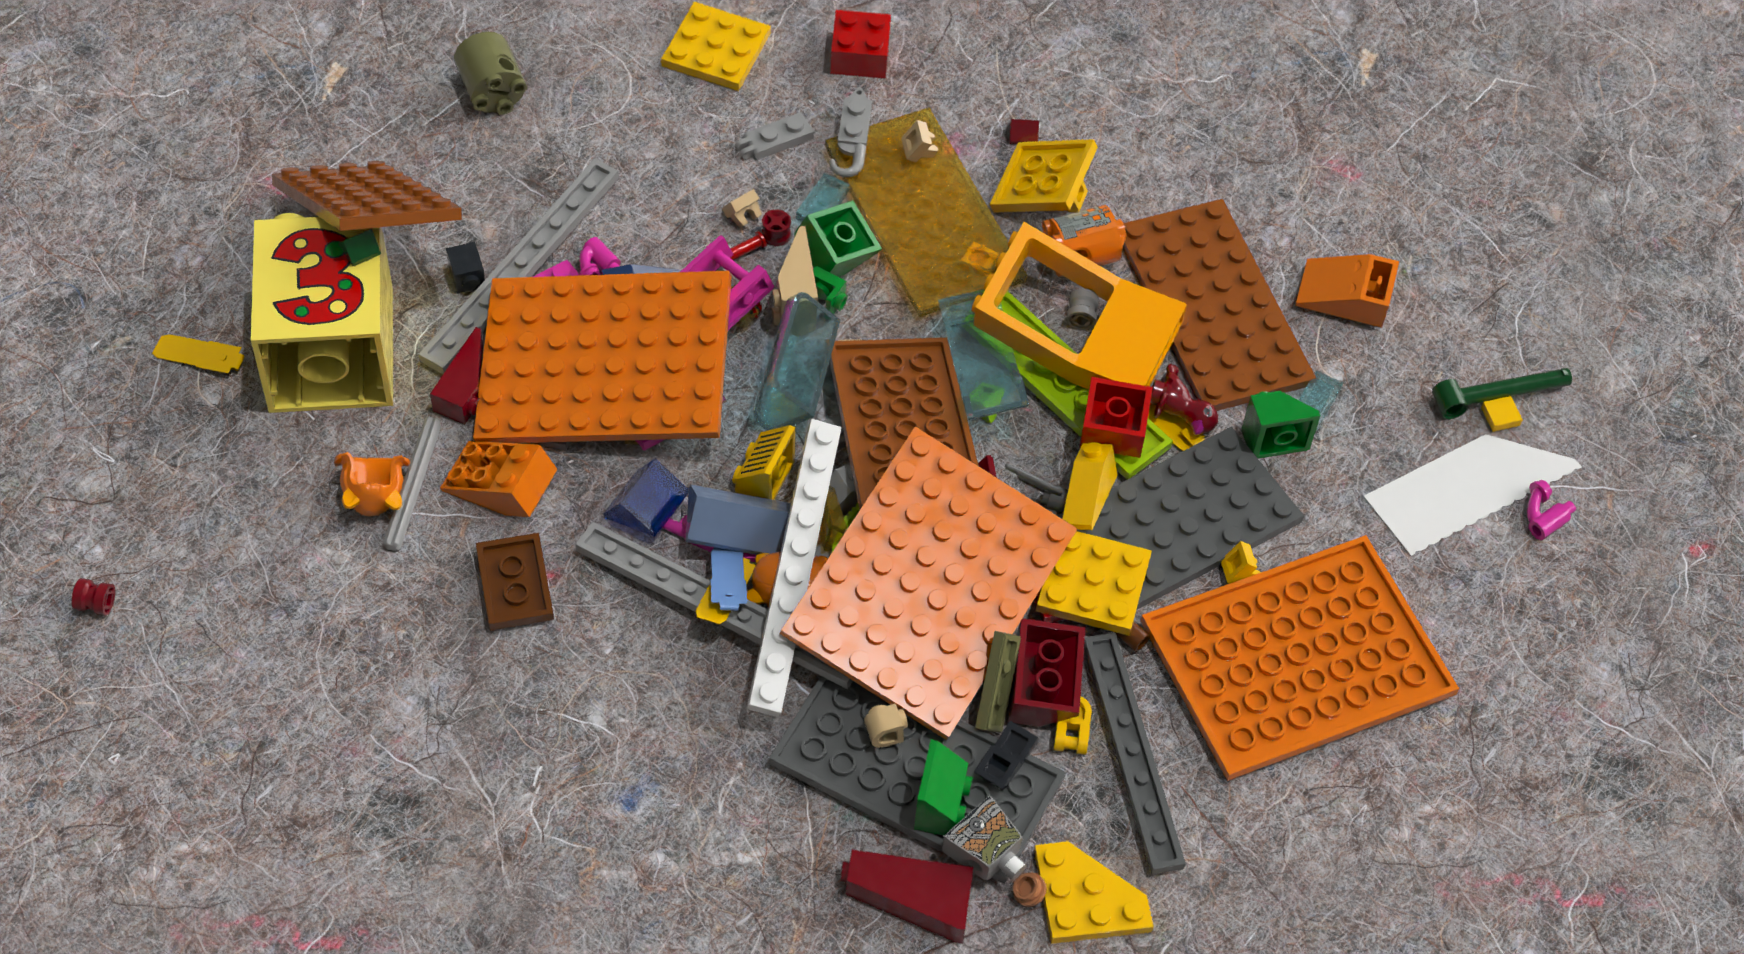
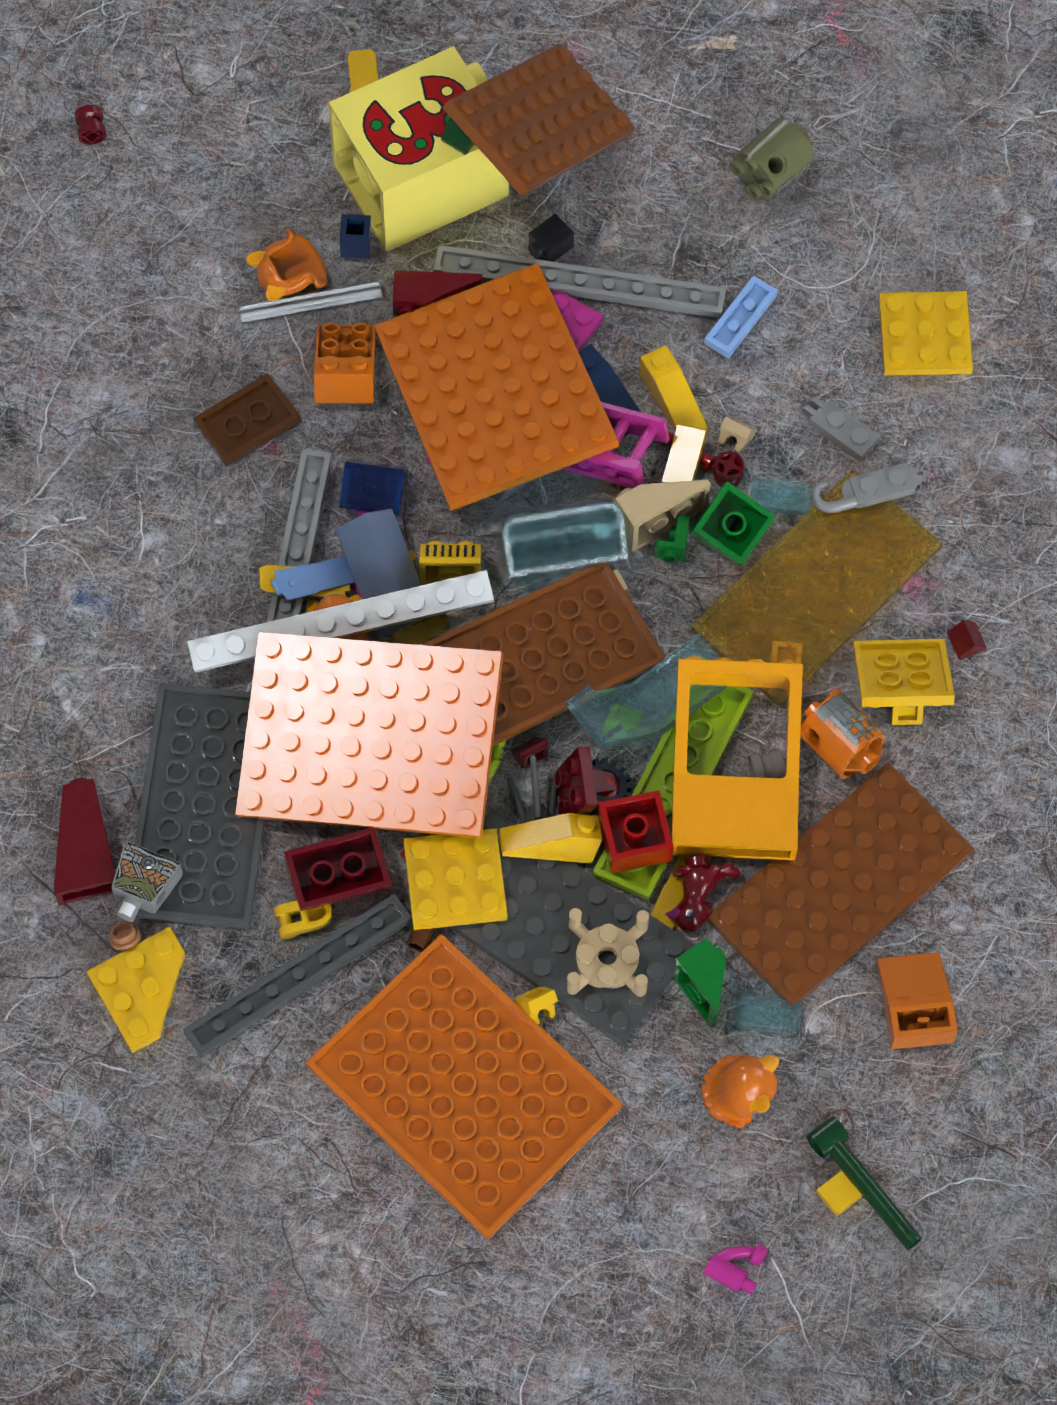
camera: 70 degrees right, 10 degrees up
dark pink plant [579,237,621,275] -> none
red brick [830,10,891,79] -> none
tan plate [864,703,908,747] -> none
tan tile [901,120,938,162] -> none
green slope [914,739,973,836] -> none
black slope [974,721,1039,790] -> none
olive tile [975,631,1021,733] -> none
white sticker [1364,434,1582,556] -> none
none -> dark blue brick [339,214,372,259]
none -> dark red plate [554,747,633,816]
none -> tan plate [567,908,649,997]
none -> yellow slope [639,345,708,431]
none -> tile [662,425,707,483]
none -> orange hair [701,1054,779,1128]
none -> light blue plate [704,276,778,359]

